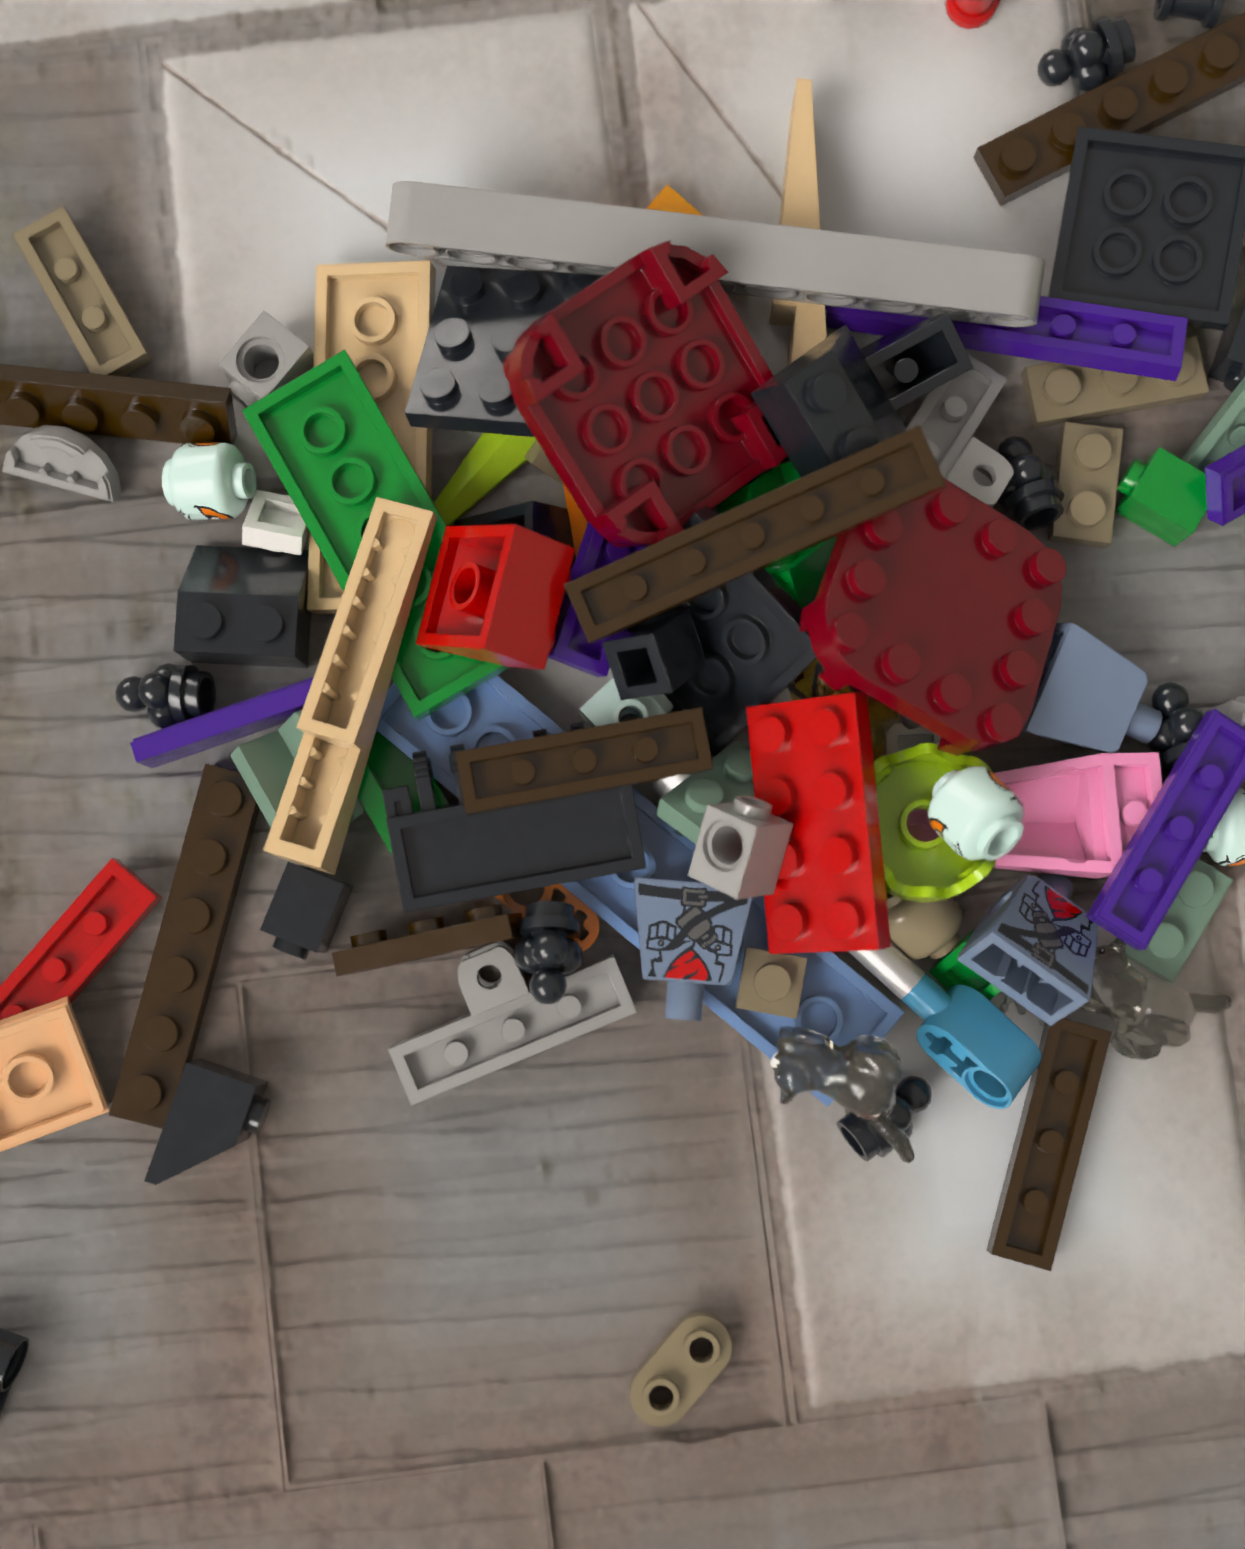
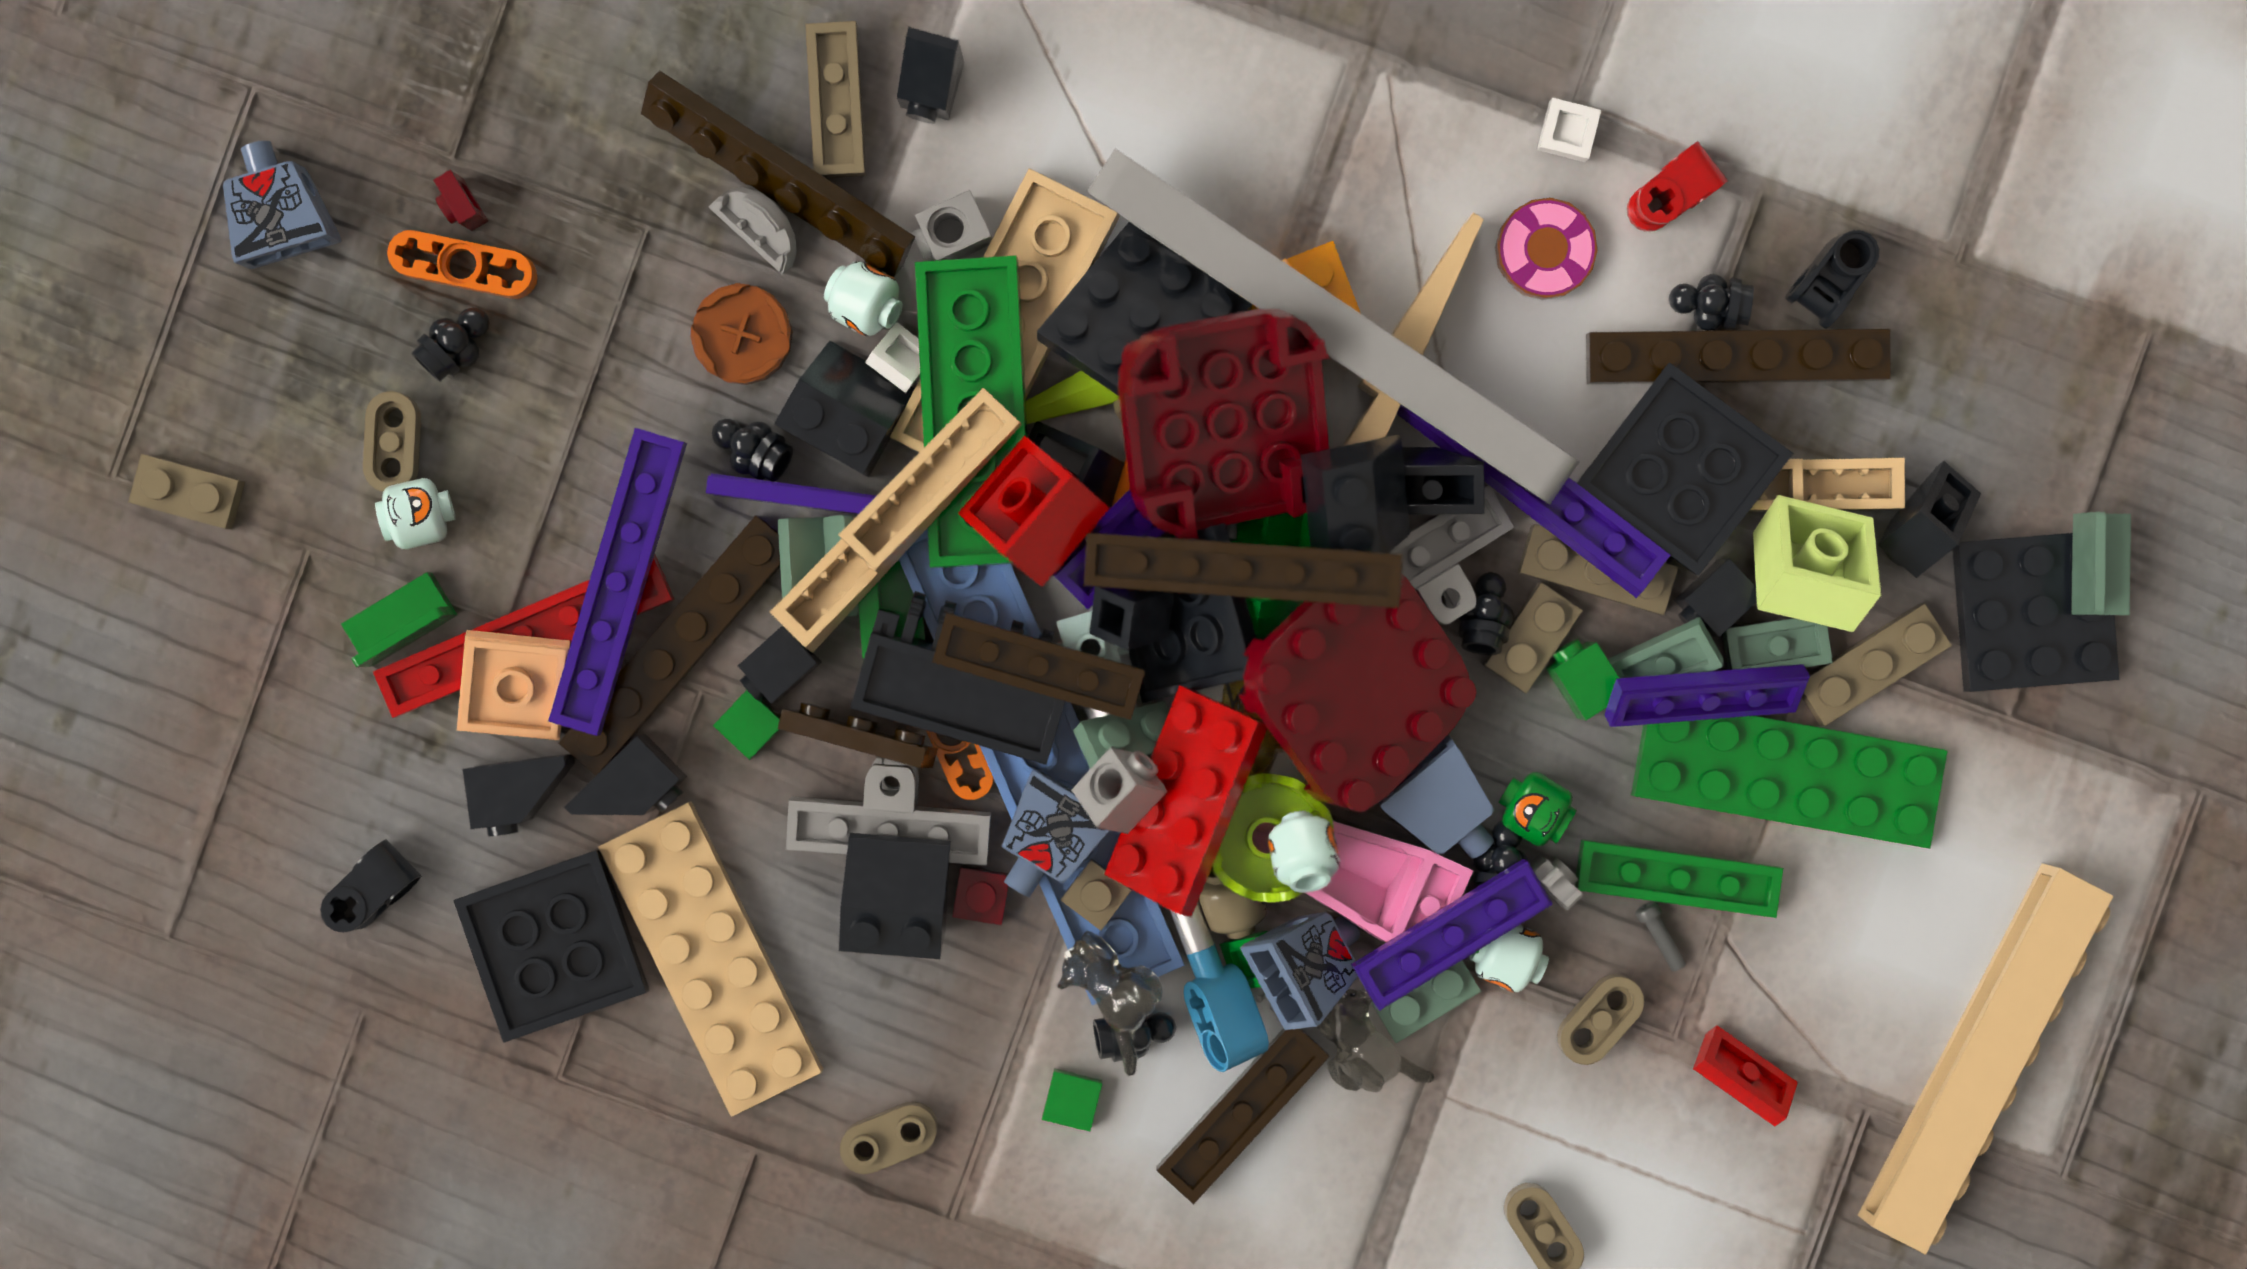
camera: 25 degrees right, 5 degrees up
black piece [514,901,583,1004] -> none
none -> black plate [453,849,650,1043]
none -> black slope [463,754,575,837]
none -> dark purple plate [548,428,687,736]
none -> tan plate [598,801,823,1117]
none -> dark orange tile [690,283,793,385]
none -> green tile [713,690,780,760]
none -> black slope [839,833,951,959]
none -> black slope [897,27,964,124]
none -> dark red plate [952,866,1009,925]
none -> green tile [1042,1068,1103,1132]
none -> tile [1495,198,1598,300]
none -> green head [1498,772,1577,846]

